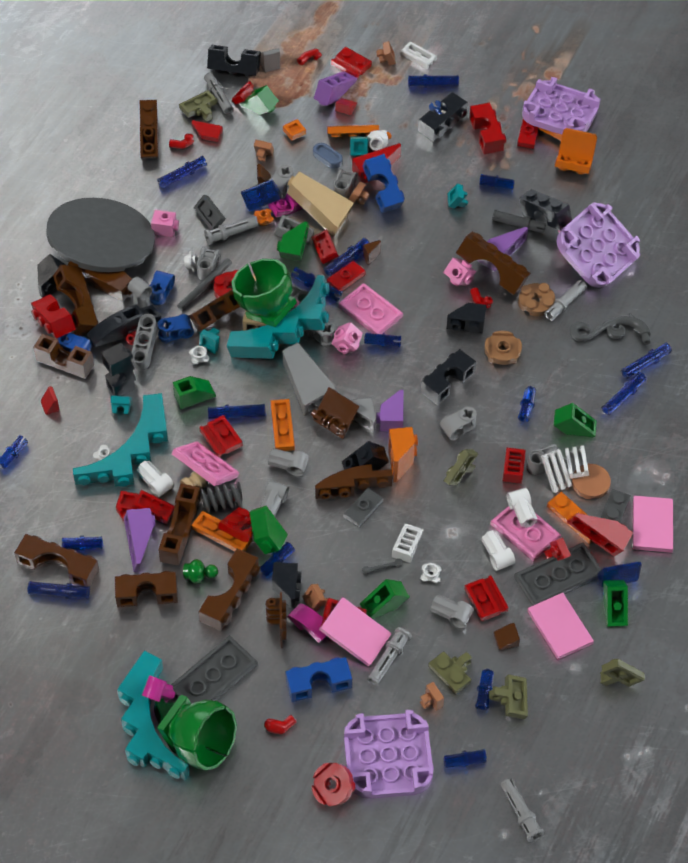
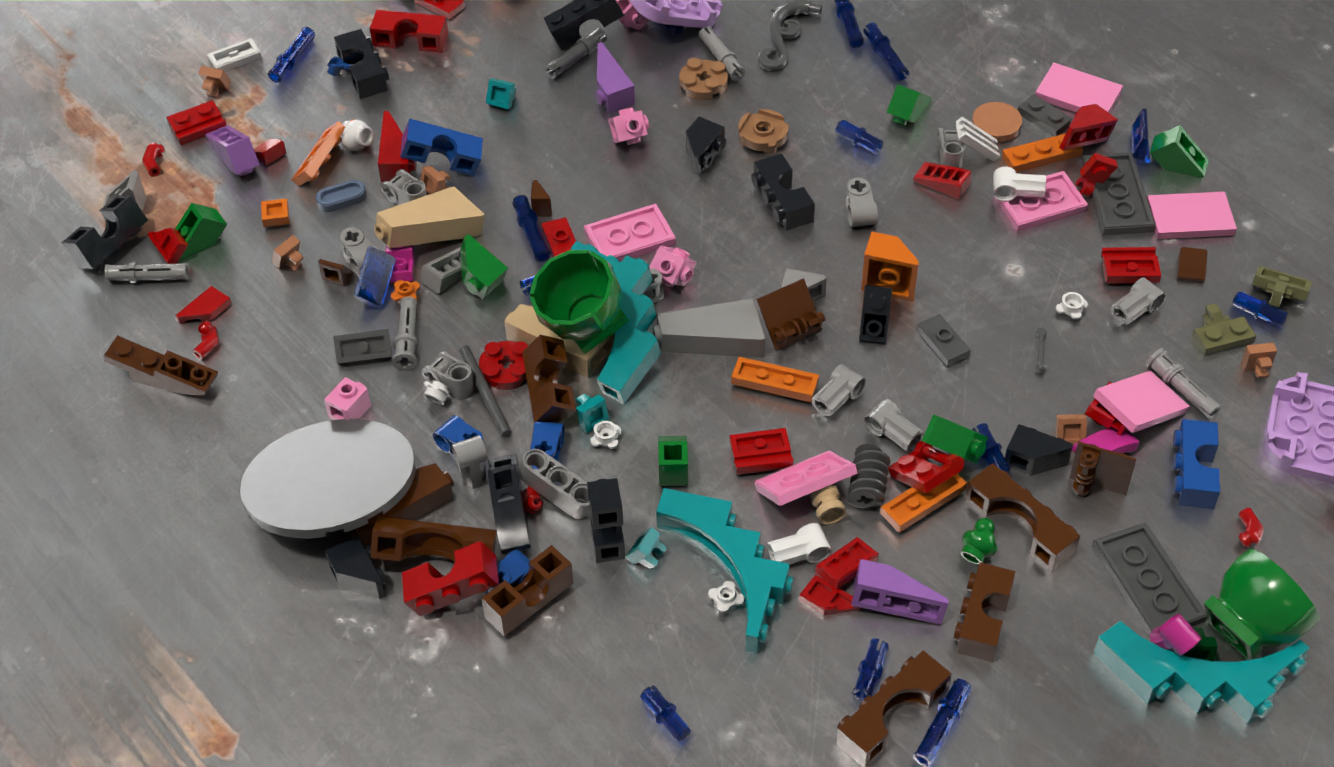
camera: 65 degrees left, 5 degrees down
red slope [41,386,60,415] -> none
clear blue pin [157,156,207,189] -> none
reddish brown arch [158,484,201,566] -> none
olive hinge [179,90,217,122] -> none
clear blue pin [208,404,266,420] -> none
red plate [311,229,339,264] -> none
reddish brown slope [315,464,393,500] -> none
teal tile [350,137,368,156] -> none
green slope [360,579,410,619] -> none
clear blue axle [364,333,401,348] -> none
medium lavender slope [376,390,404,432] -> none
white slope [392,524,424,563] -> none
olive hinge [443,449,478,485] -> none
reddish brown arch [456,231,531,295] -> none
red arm [470,287,493,309] -> none
clear blue axle [479,174,515,189] -> none
white piece [481,530,515,571] -> none
white tile [565,445,589,479] -> none
olive hinge [600,659,645,687] -> none

